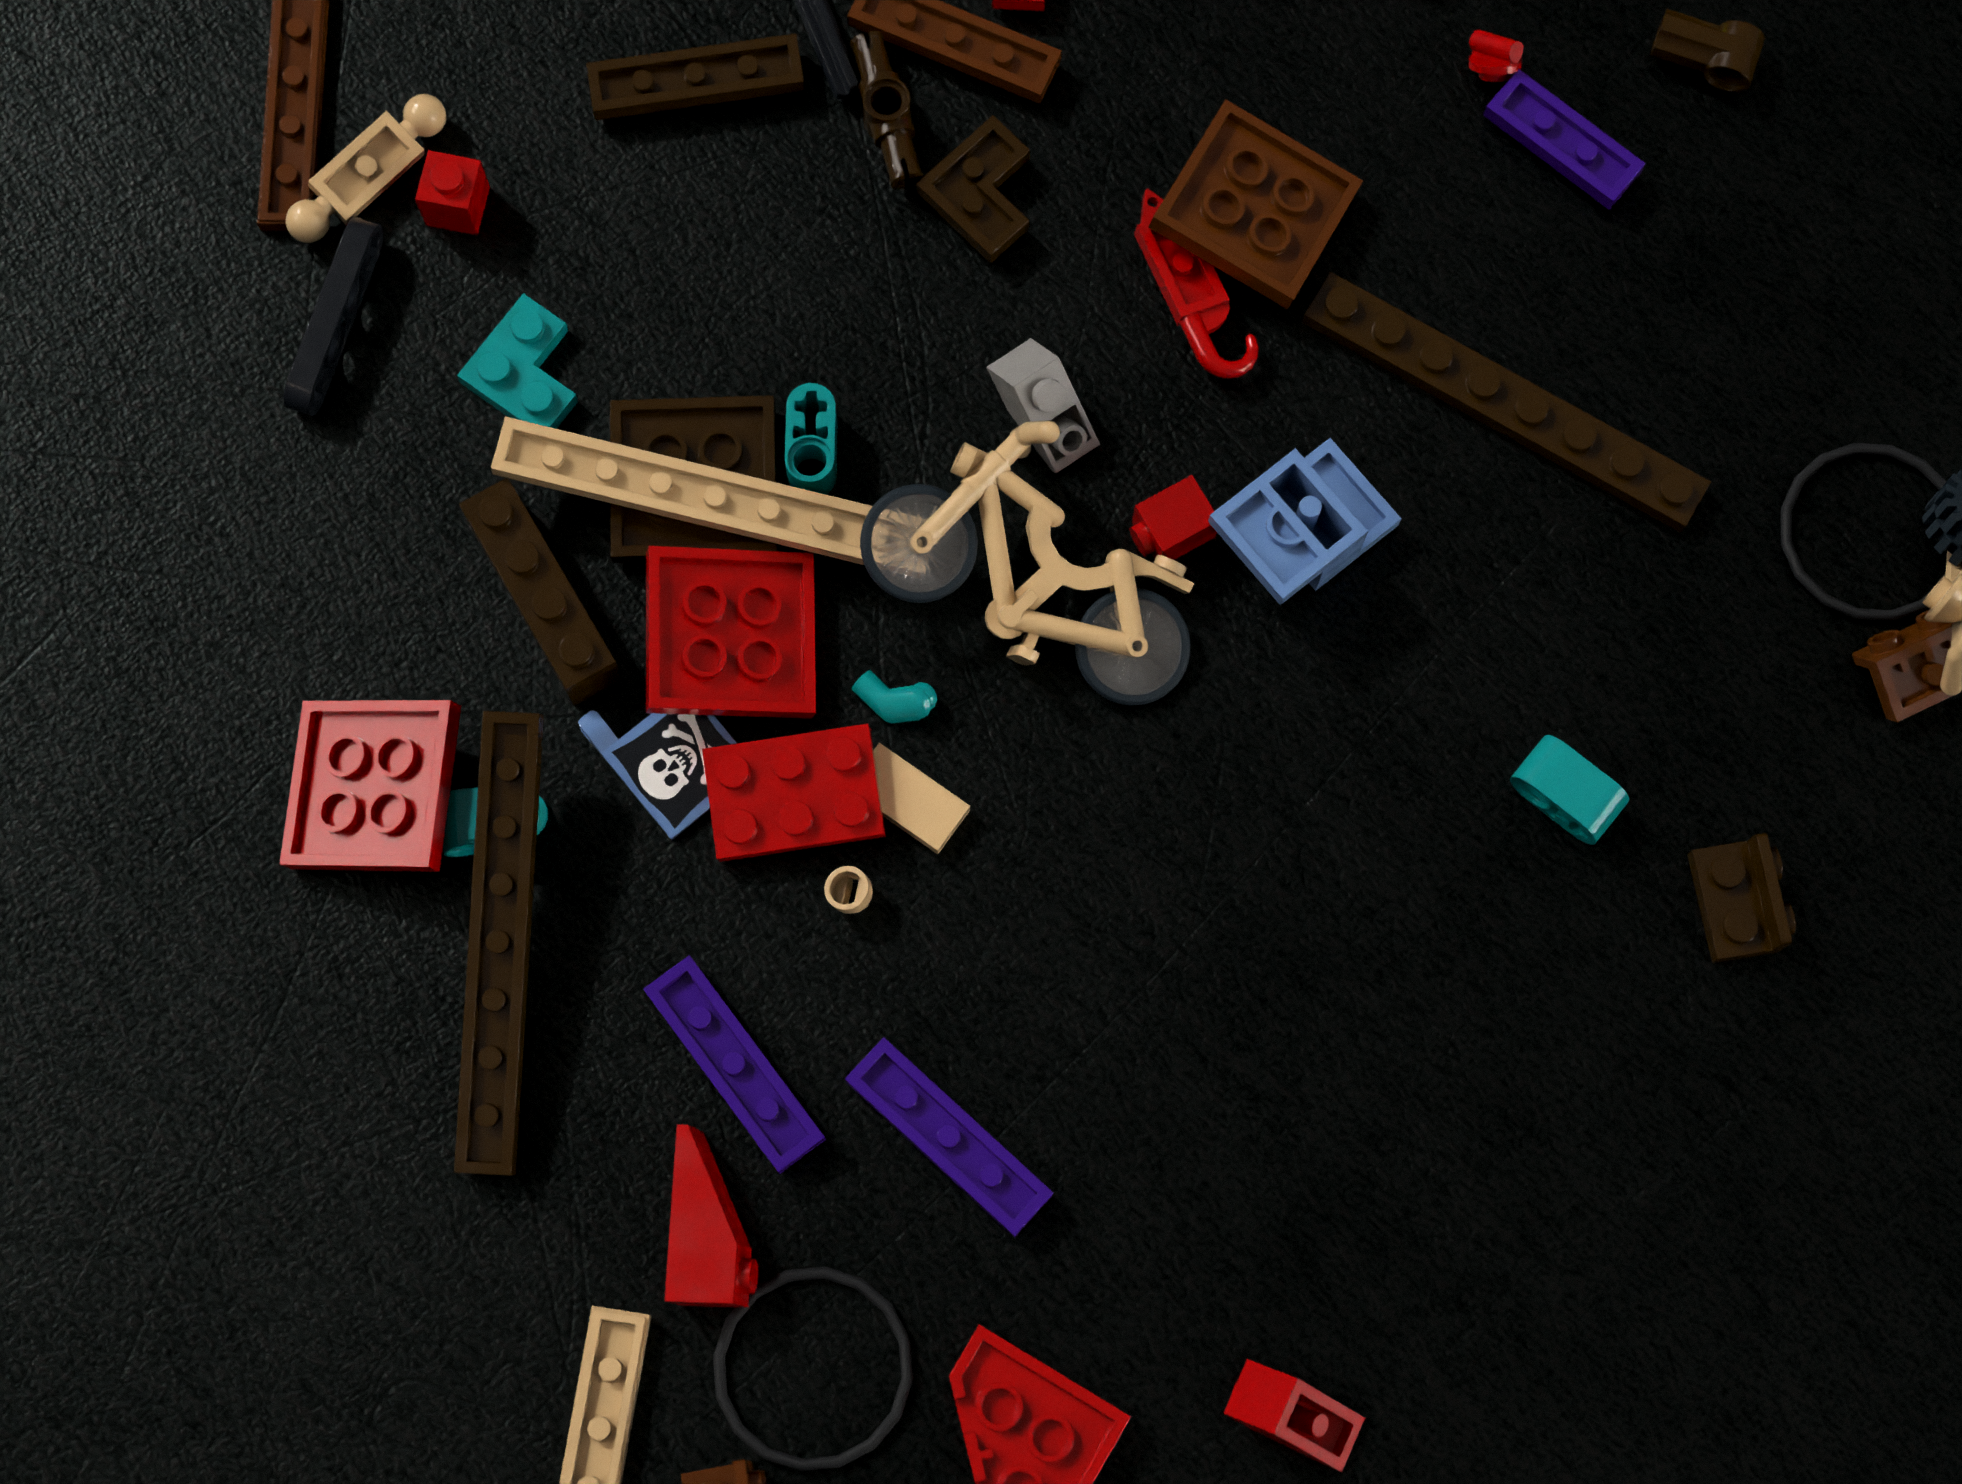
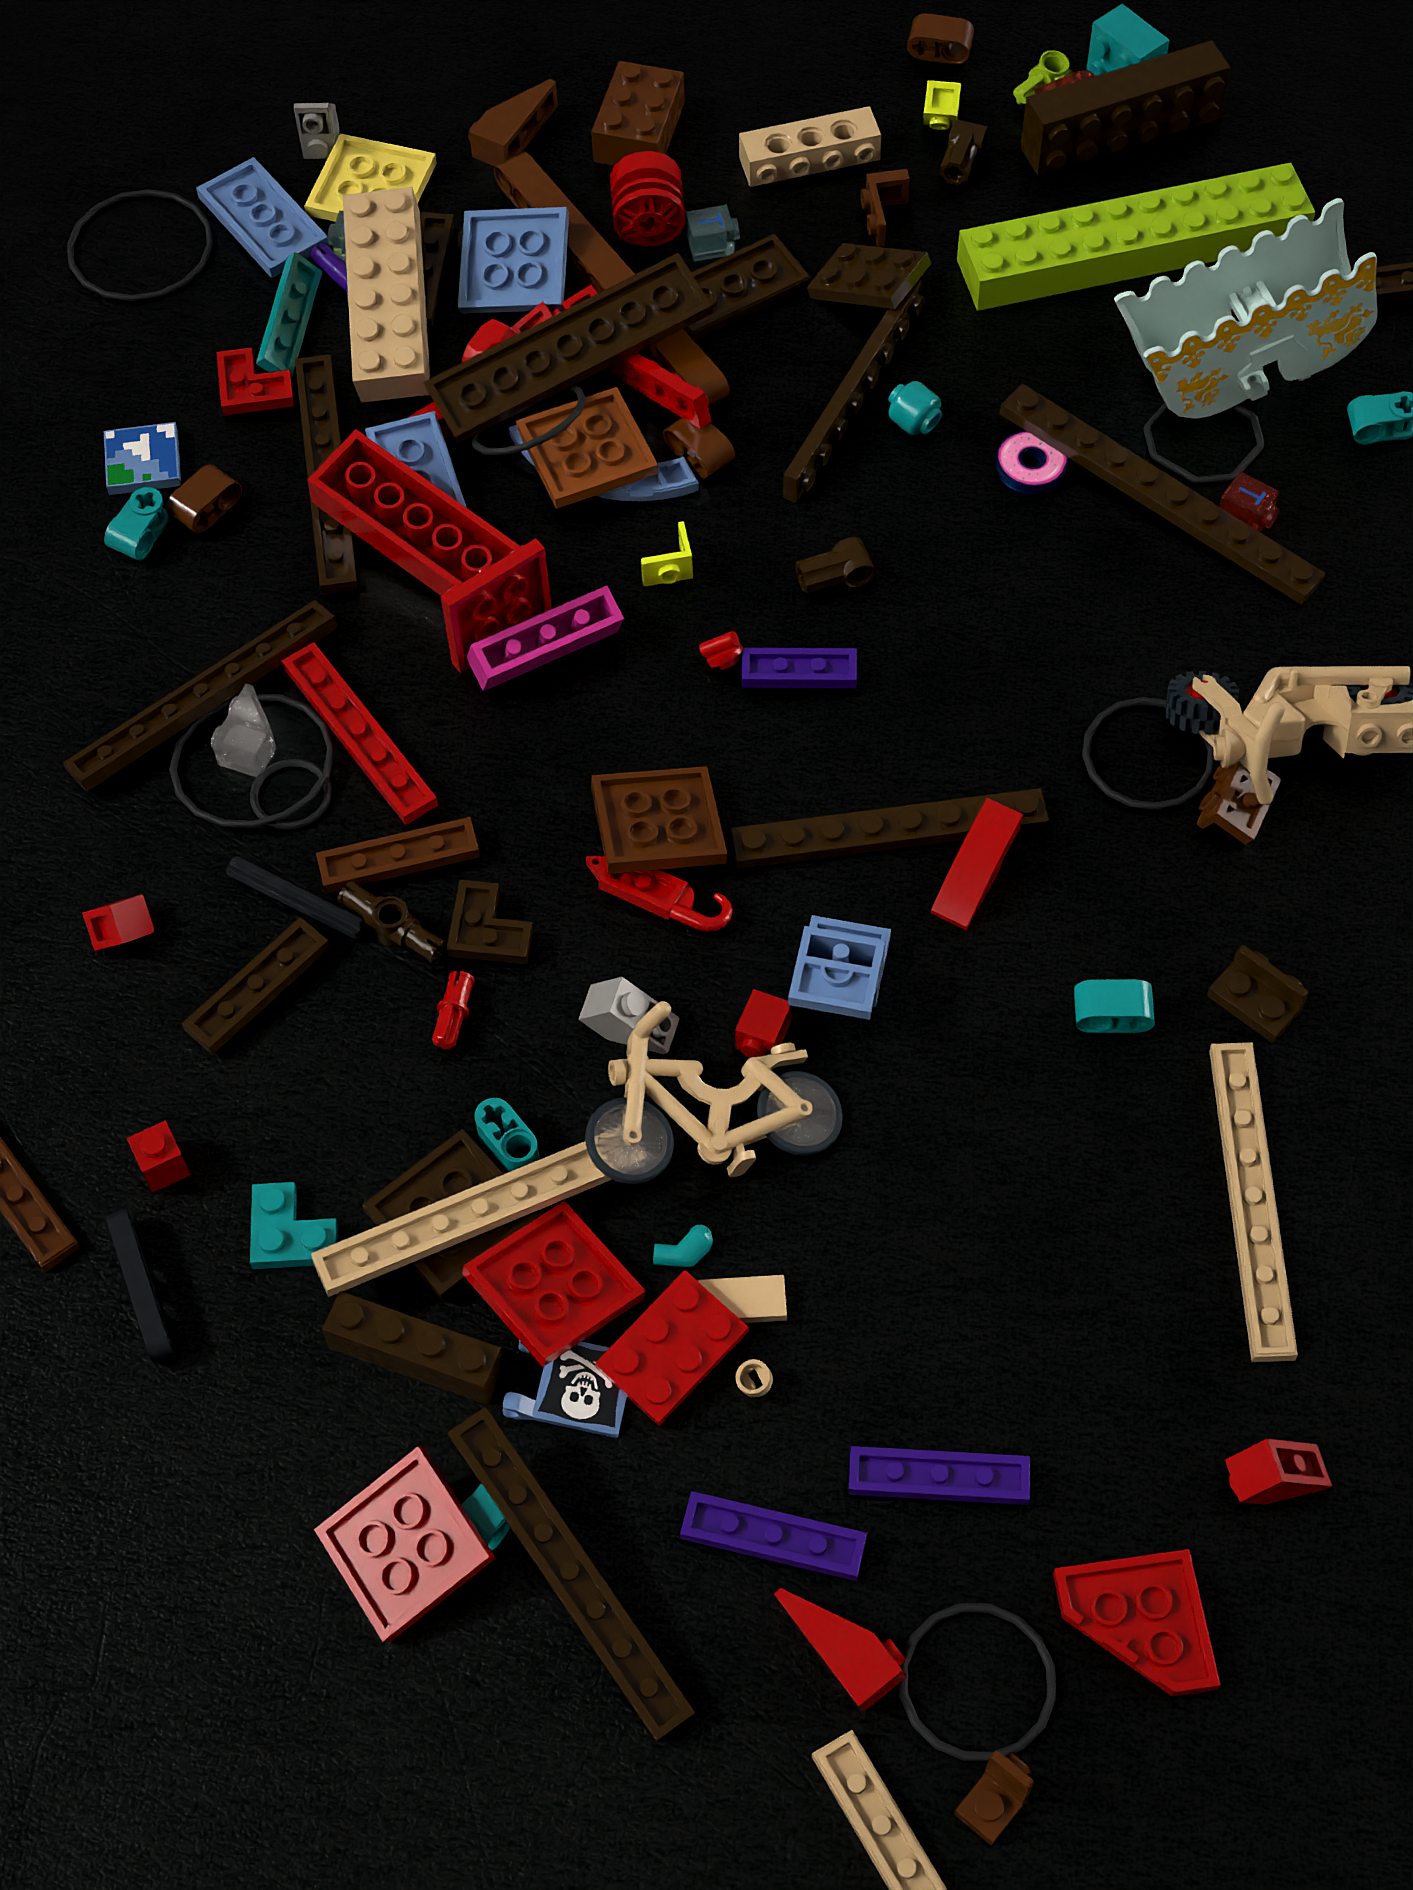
camera: 35 degrees left, 15 degrees down
tan plate [286,94,446,243] -> none
none -> red axle [432,971,475,1050]
none -> red slope [931,798,1023,930]
none -> tan tile [1209,1042,1298,1362]

